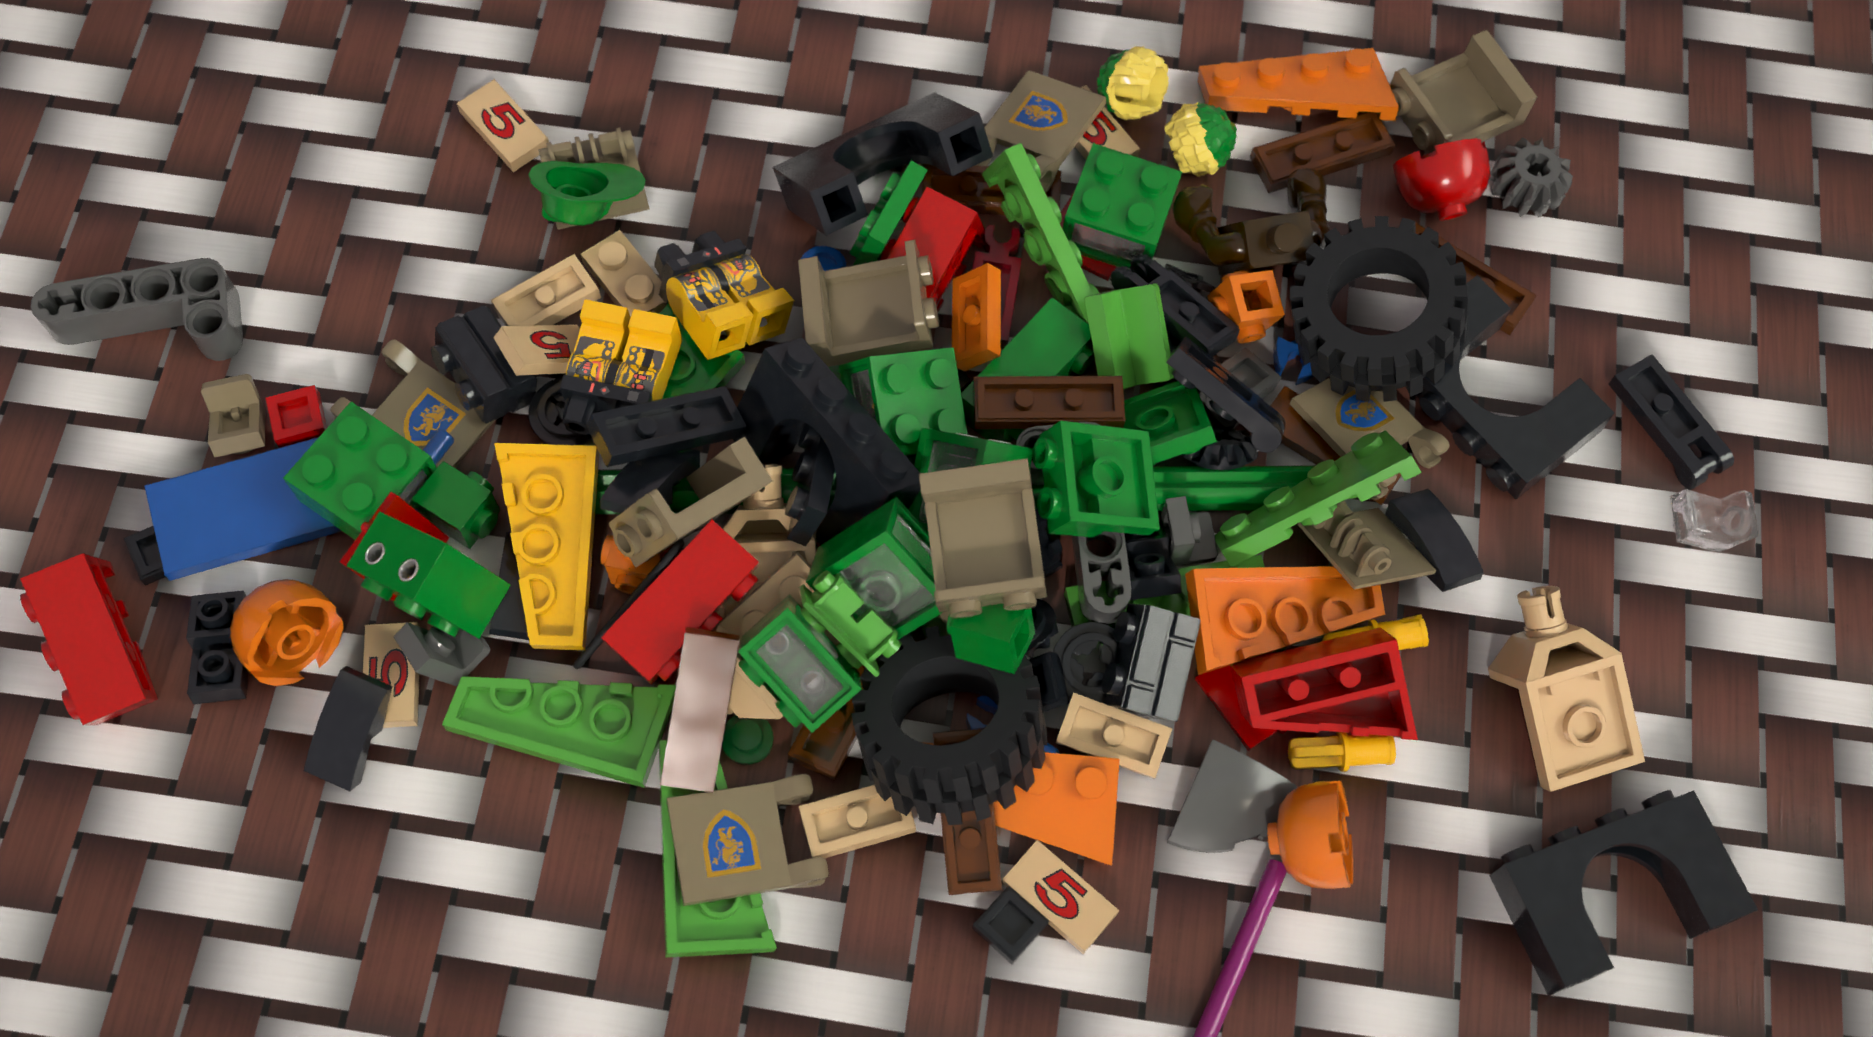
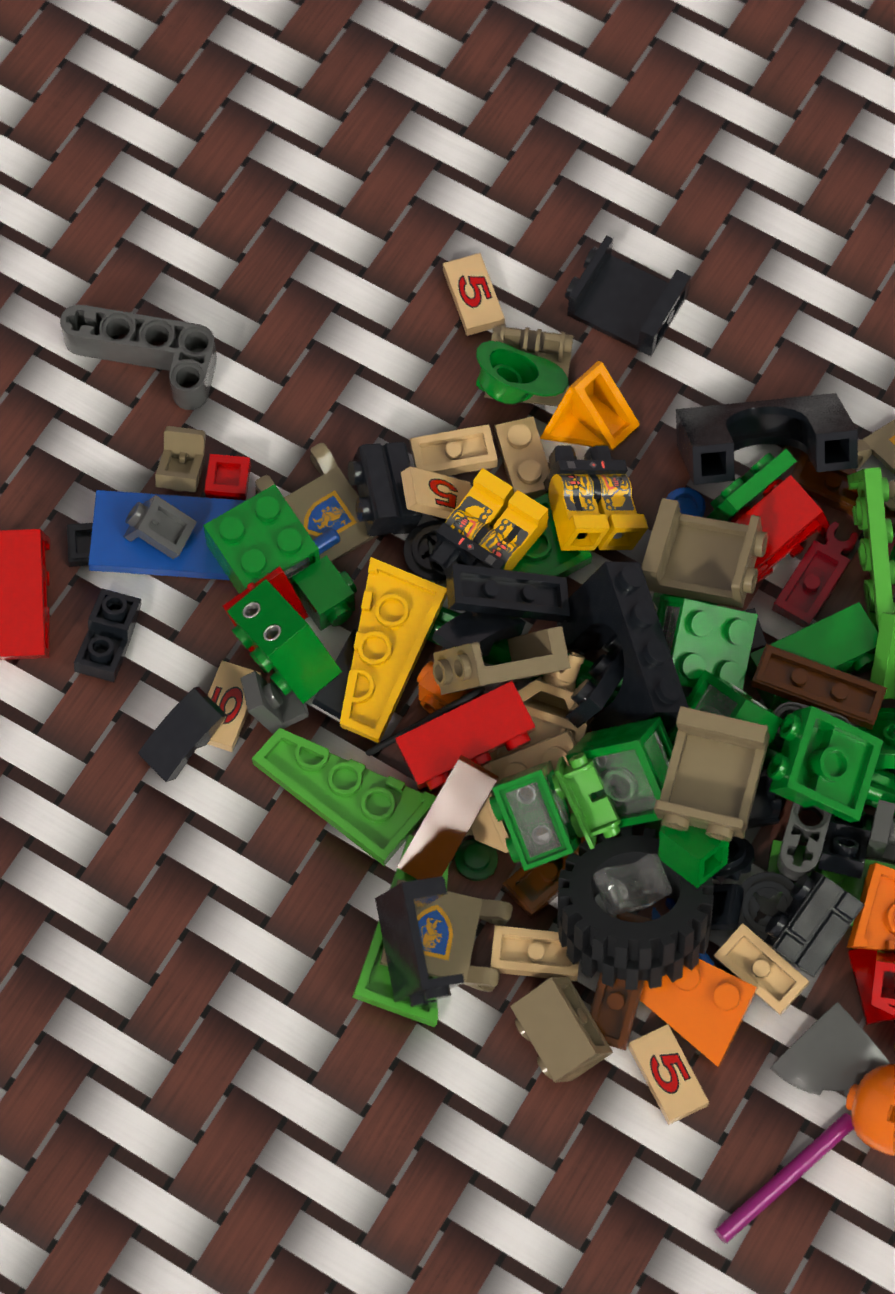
camera: 25 degrees right, 0 degrees up
orange cylinder [230,579,343,686] -> none
orange plate [952,263,1001,371] -> none
black tile [972,886,1049,965] -> none
none -> dark grey bracket [124,495,197,559]
none -> black panel [375,876,464,1007]
none -> dark tan brick [510,977,613,1082]
none -> light orange slope [540,361,640,450]
none -> black panel [565,235,691,356]
none -> clear bracket [593,853,672,915]

